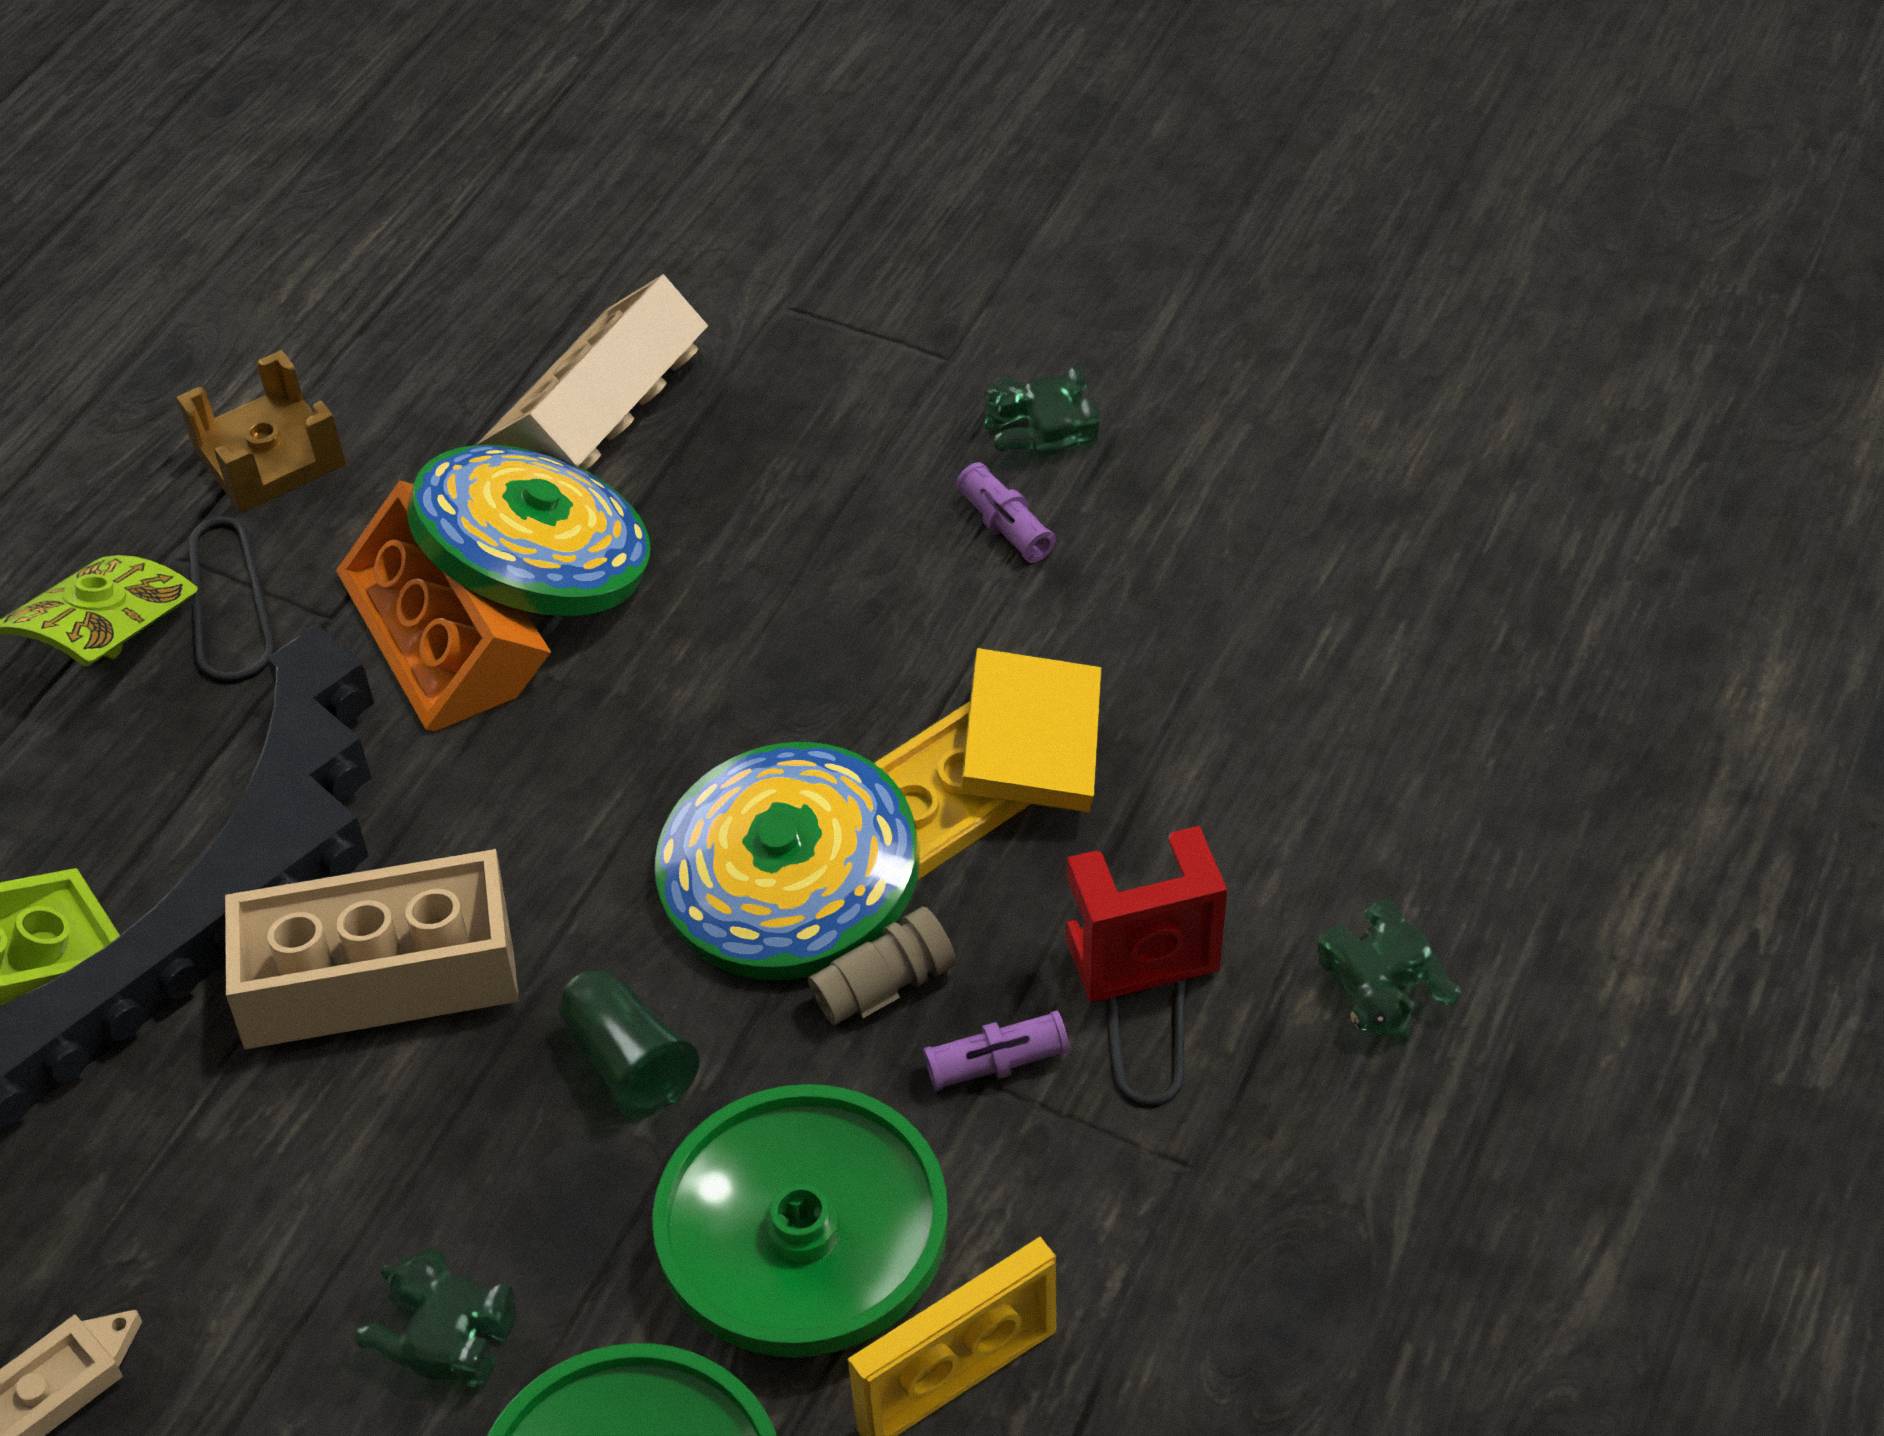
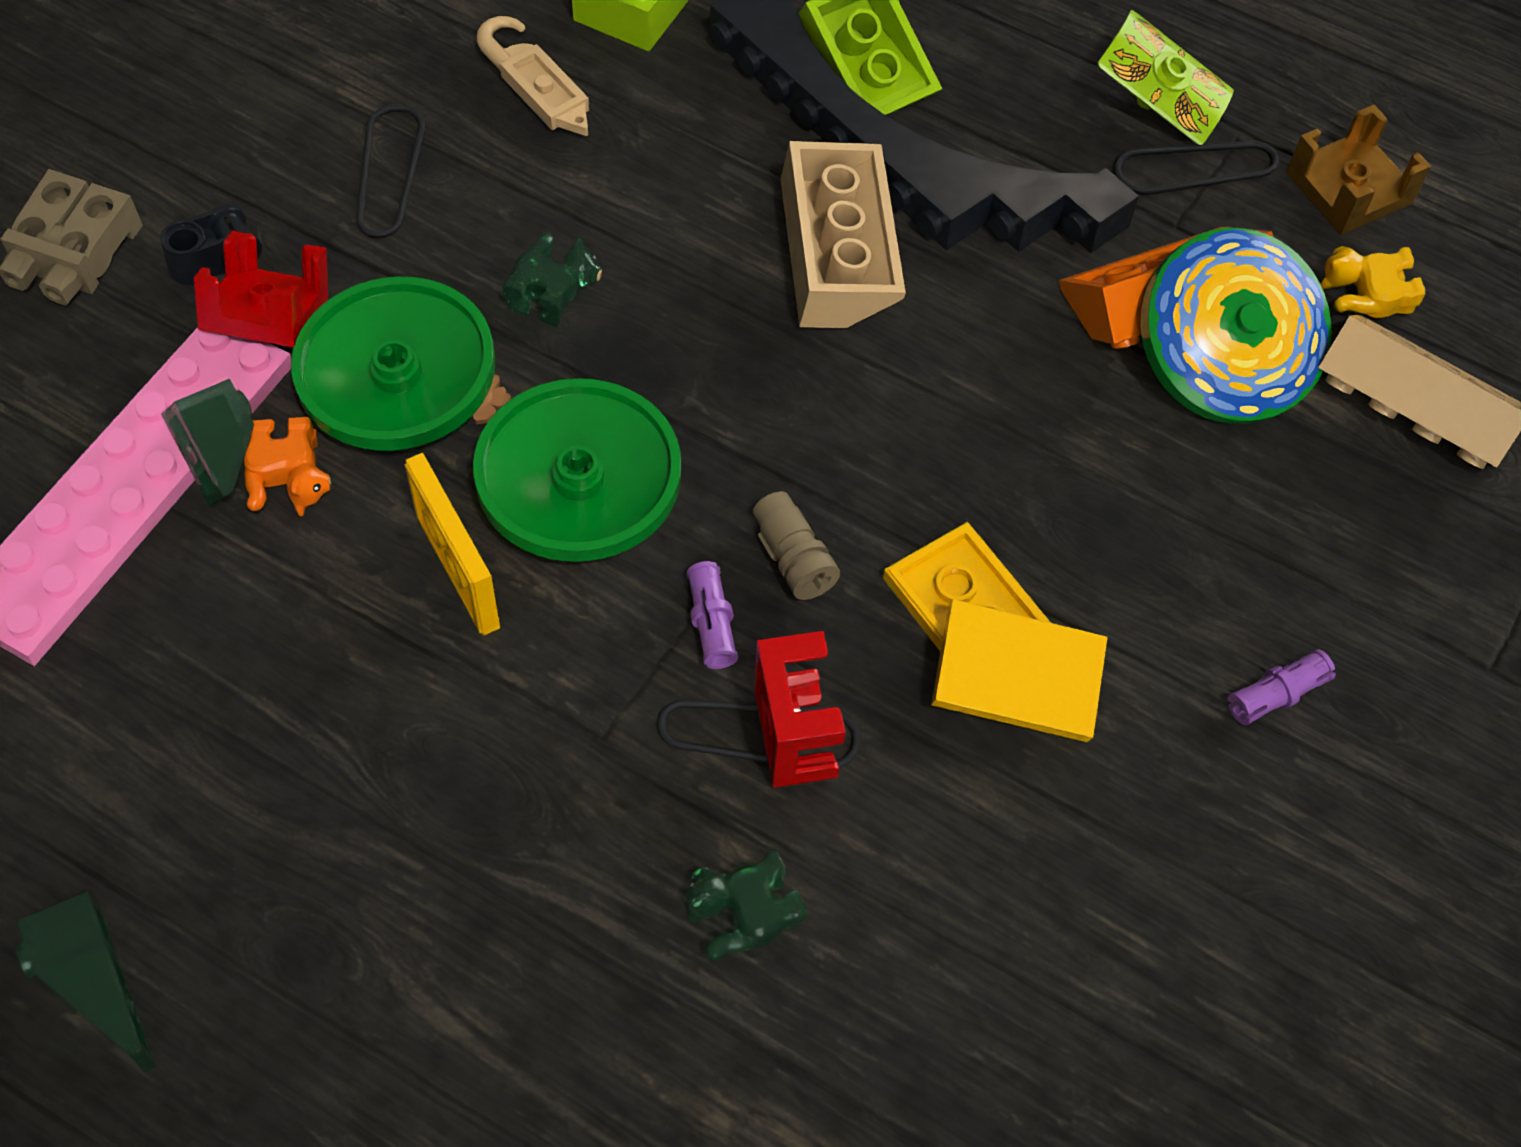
camera: 90 degrees right, 10 degrees up
clear green plant [557,968,700,1119] -> none
dish [655,742,920,981] -> none
clear green animal [984,365,1100,453] -> none
none -> yellow animal [1321,246,1425,318]

